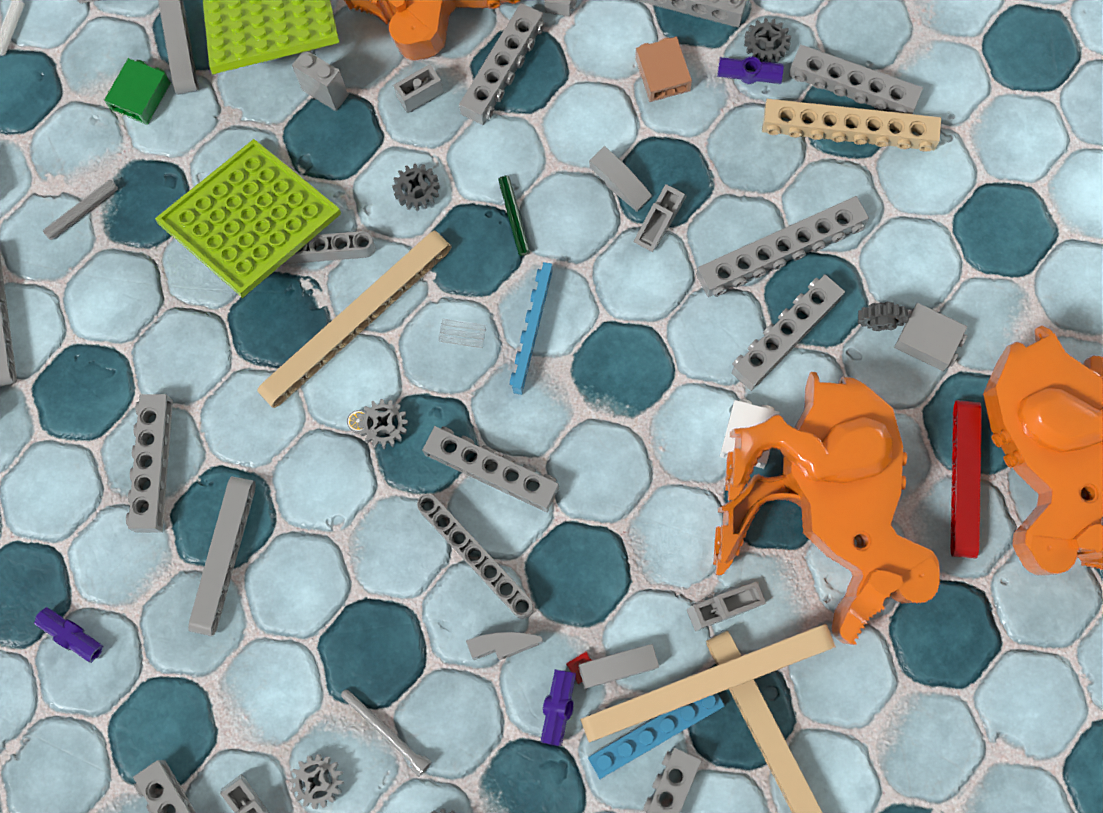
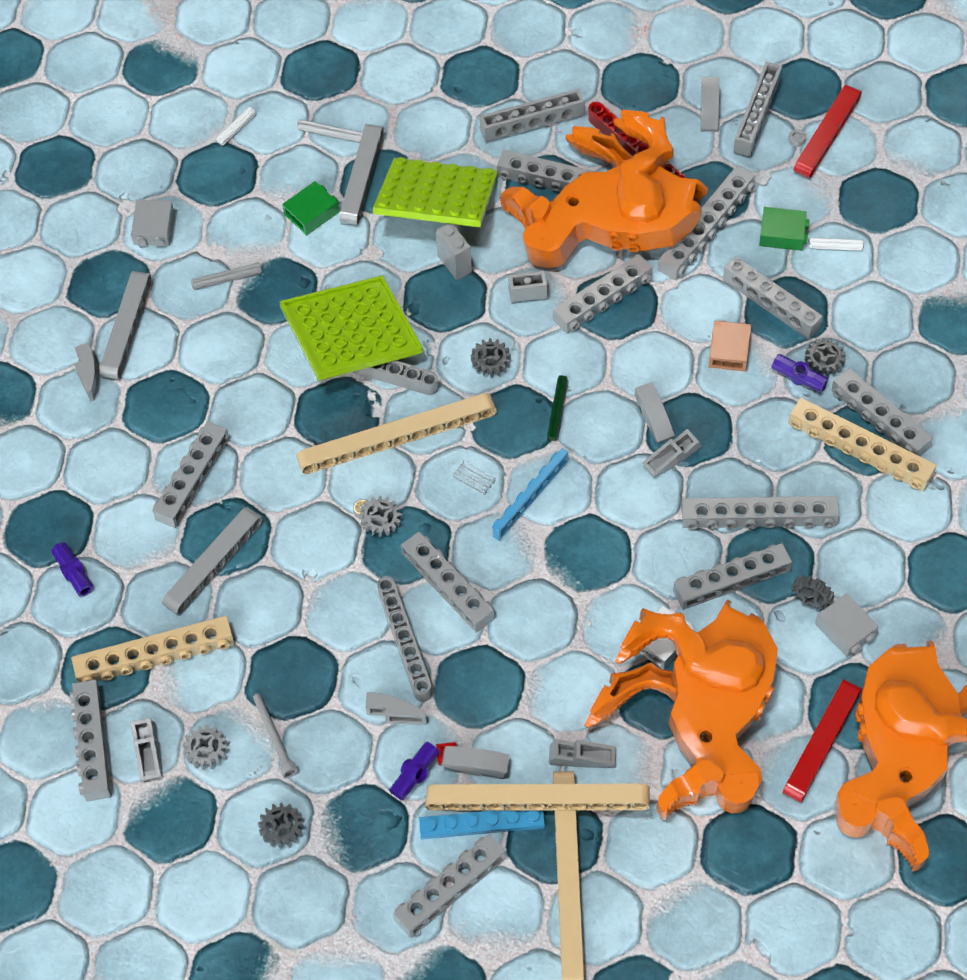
camera: 20 degrees right, 15 degrees down
none -> tan brick [71,615,234,682]

